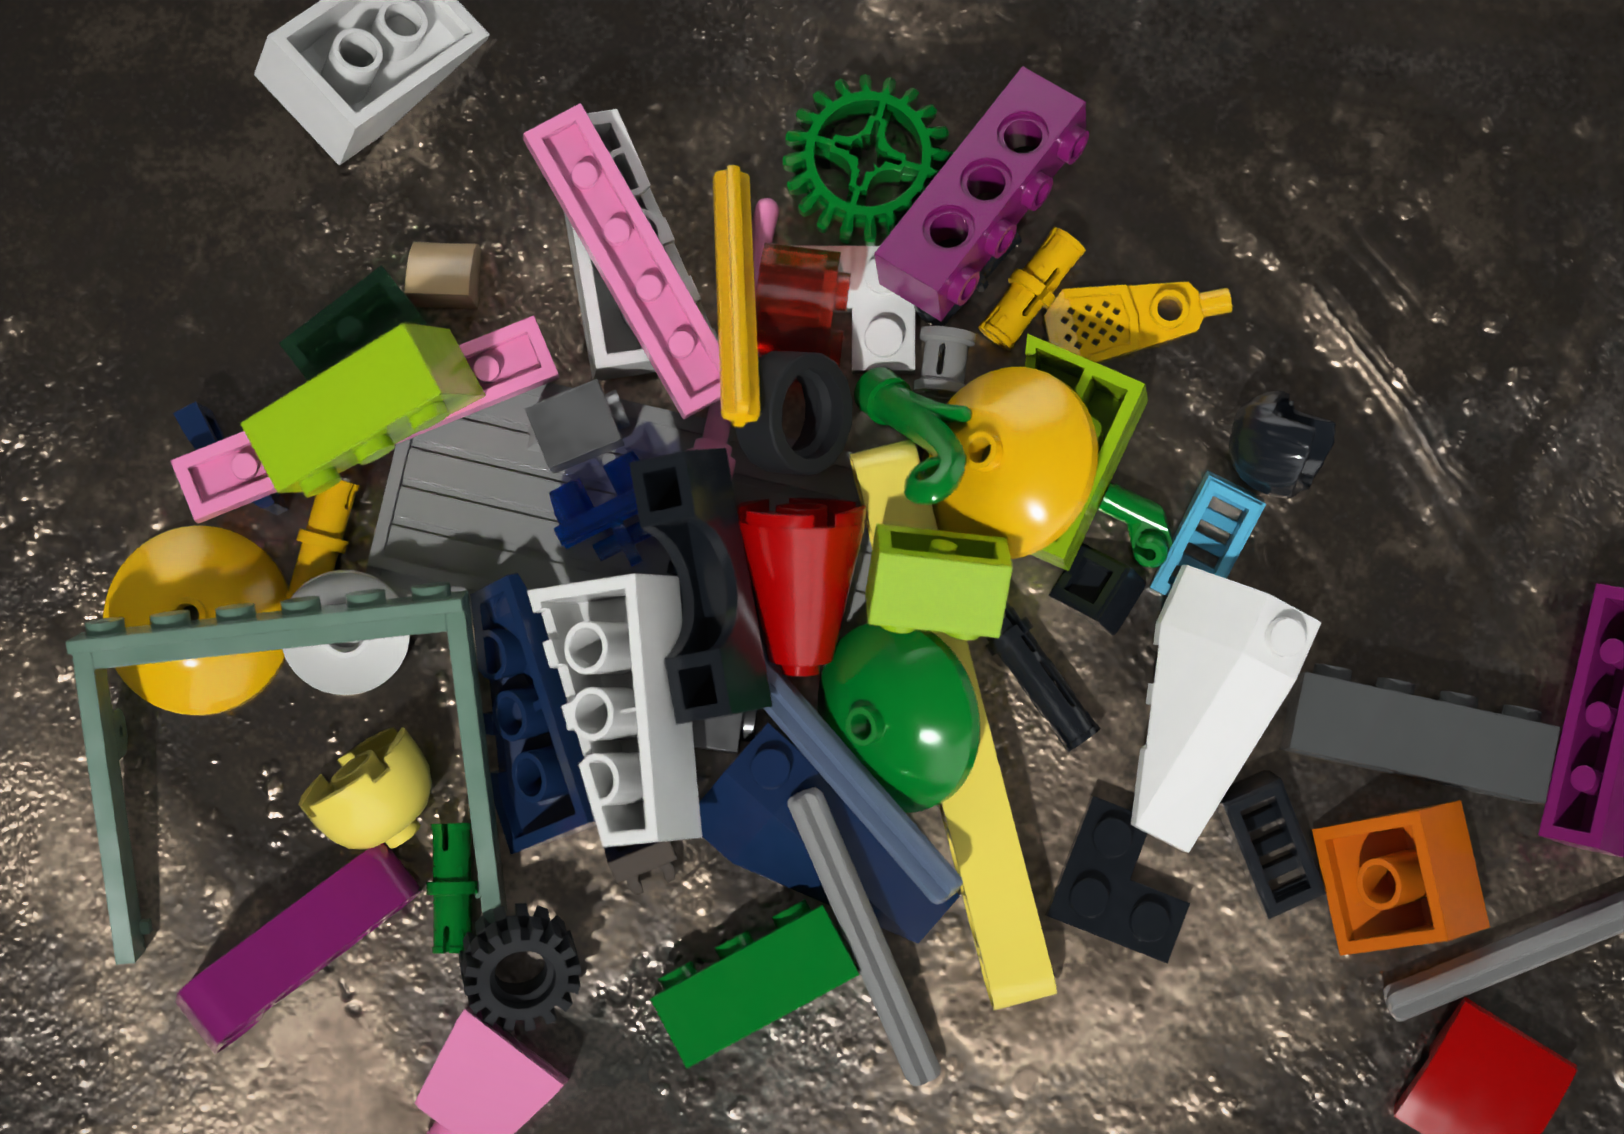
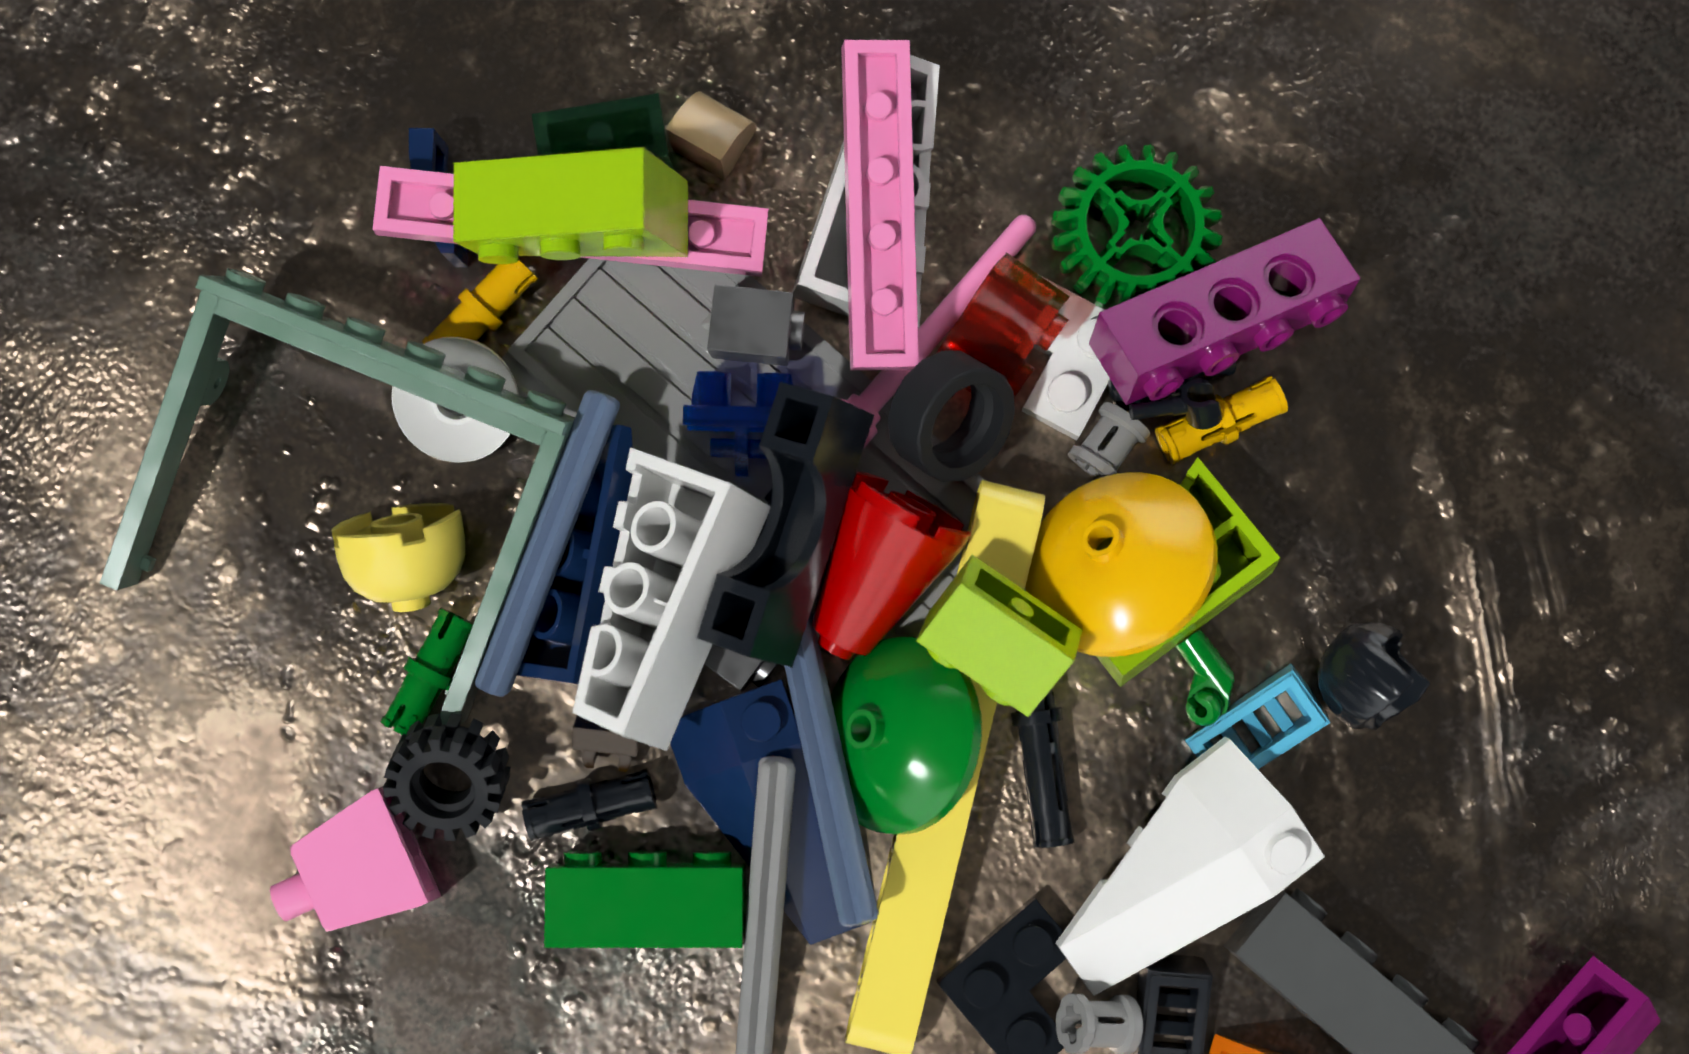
camera: 25 degrees right, 0 degrees up
yellow dish [103,526,290,715] -> none
magenta beam [175,842,423,1054] -> none
yellow axle [713,164,760,427] -> none
green plant [854,367,972,505] -> none
yellow piece [1043,282,1232,363] -> none
black slope [1049,542,1146,635] -> none
none -> sand blue axle [475,390,620,697]
none -> black pin [522,768,657,842]
none -> light grey bush [1056,994,1143,1054]
none -> black hand [1129,378,1222,430]

